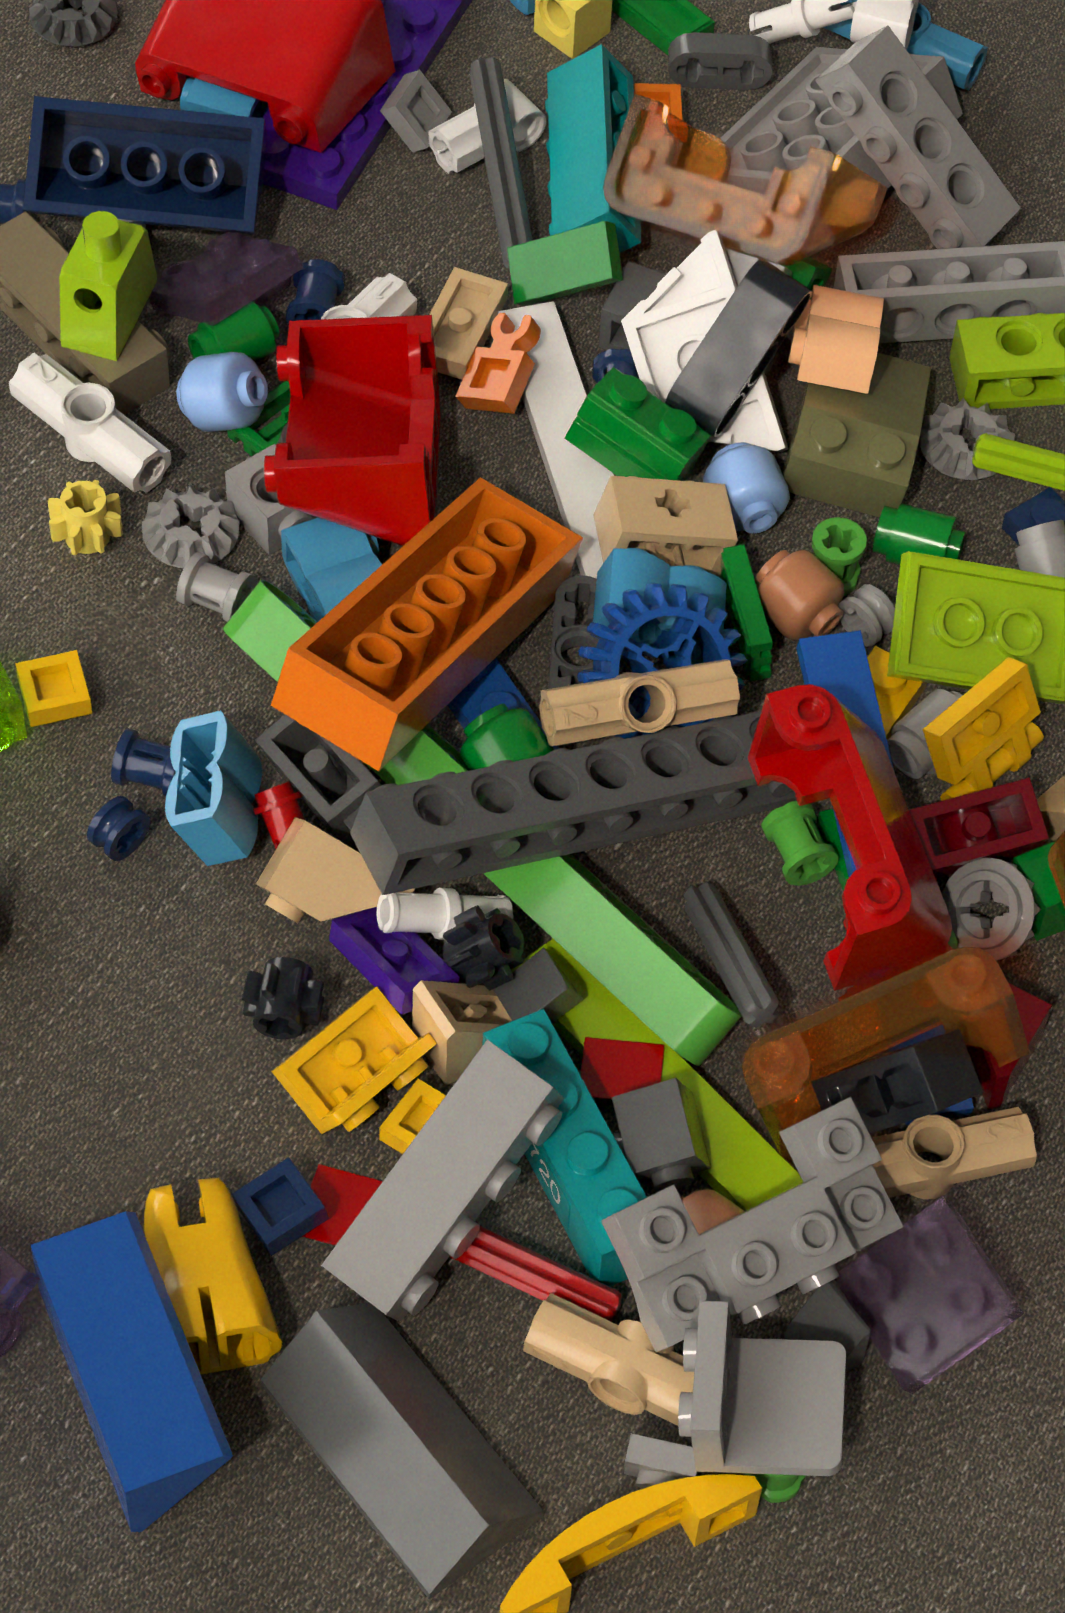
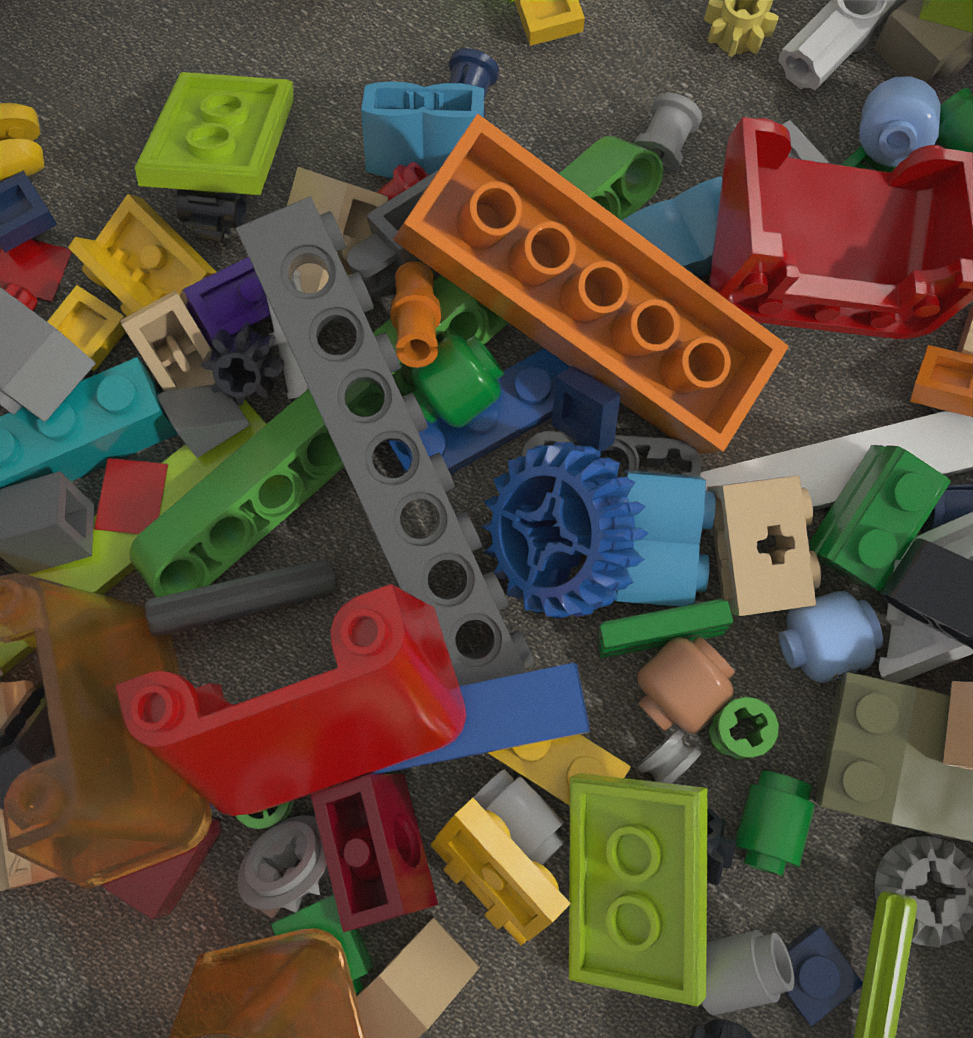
camera: 95 degrees right, 20 degrees up
dark blue bush [87,796,151,861] -> none
light grey gear [142,483,239,569] -> none
tan piece [539,659,740,746] -> none
none -> lime tile [135,72,294,195]
none -> orange pin [390,261,441,368]
none -> dark blue plate [552,366,621,453]

